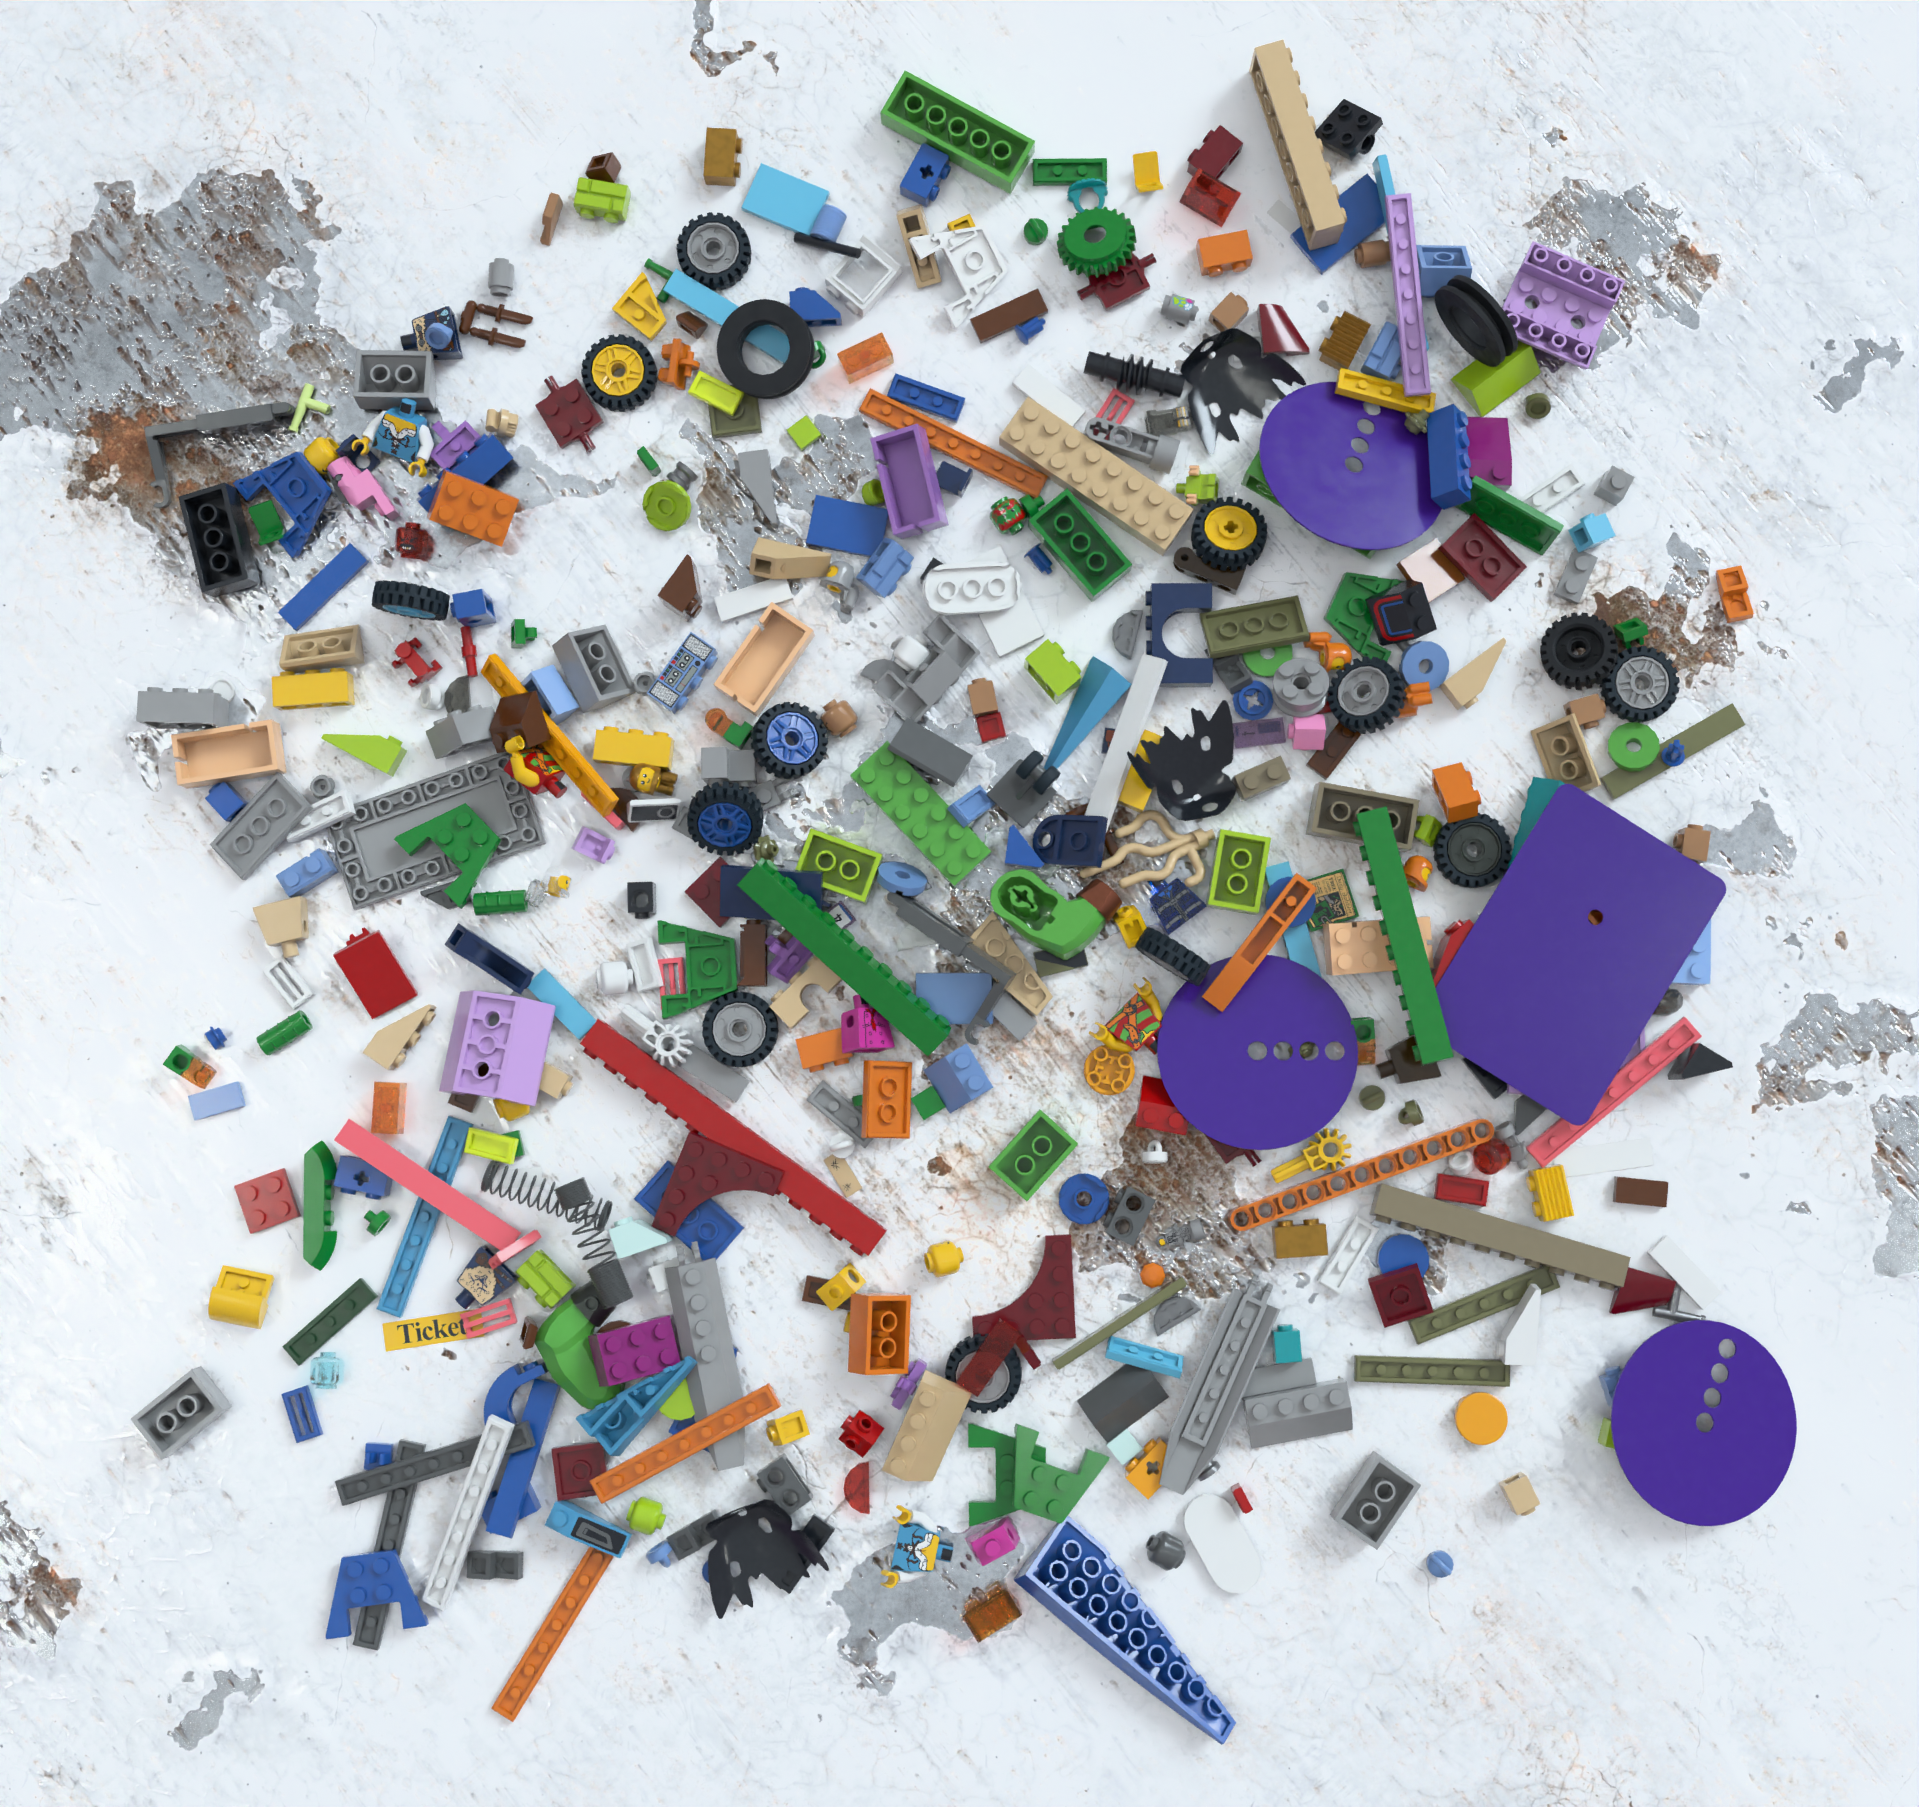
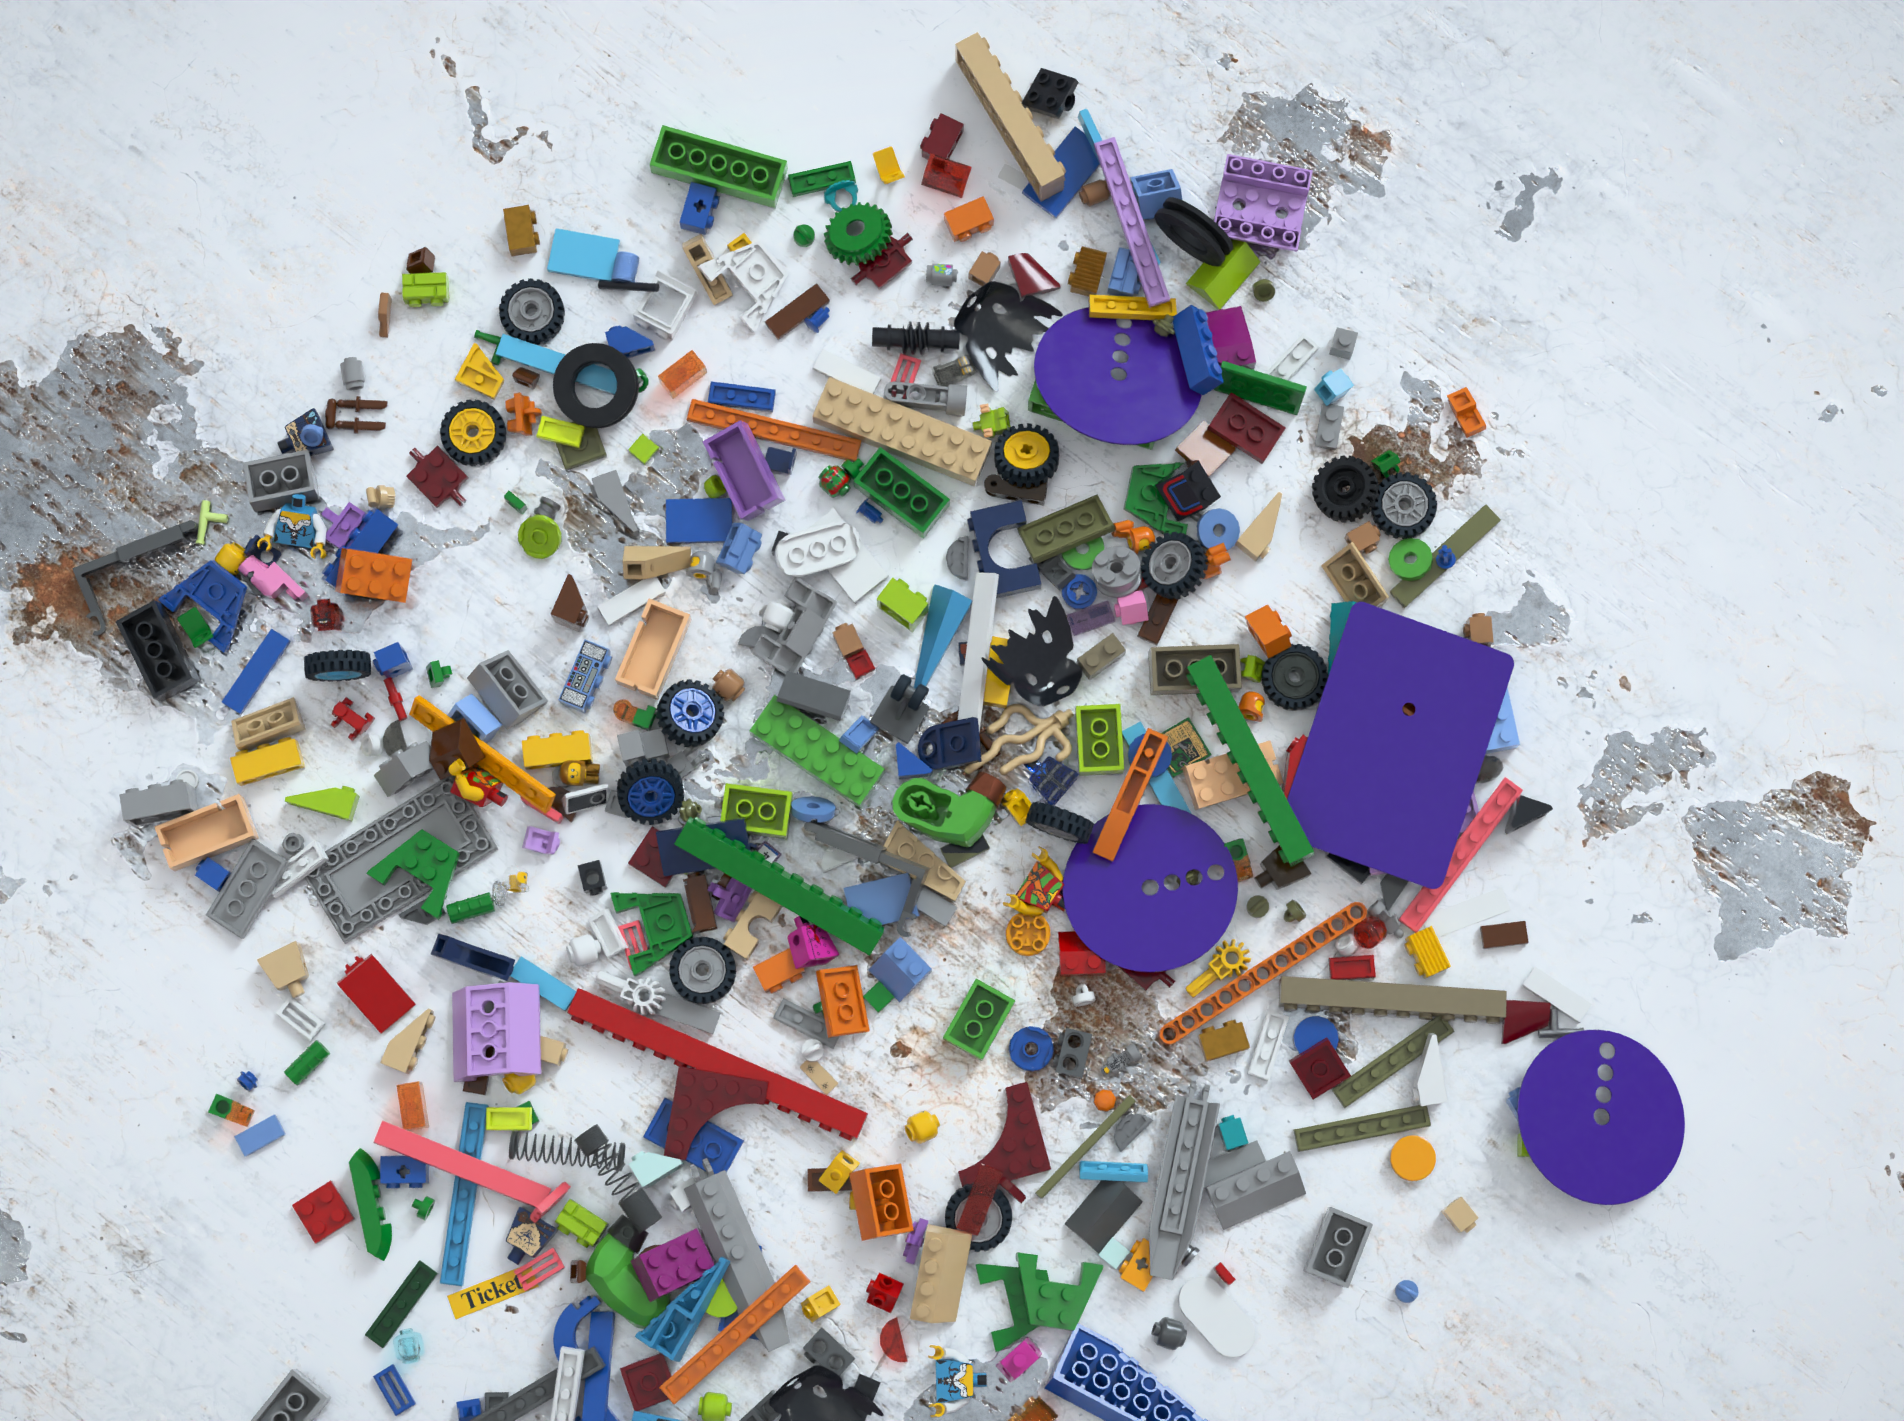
camera: 20 degrees left, 5 degrees down
yellow brick [208,1265,274,1330] -> none
medium blue brick [276,848,339,898] -> none
light grey plate [633,671,656,696] -> none

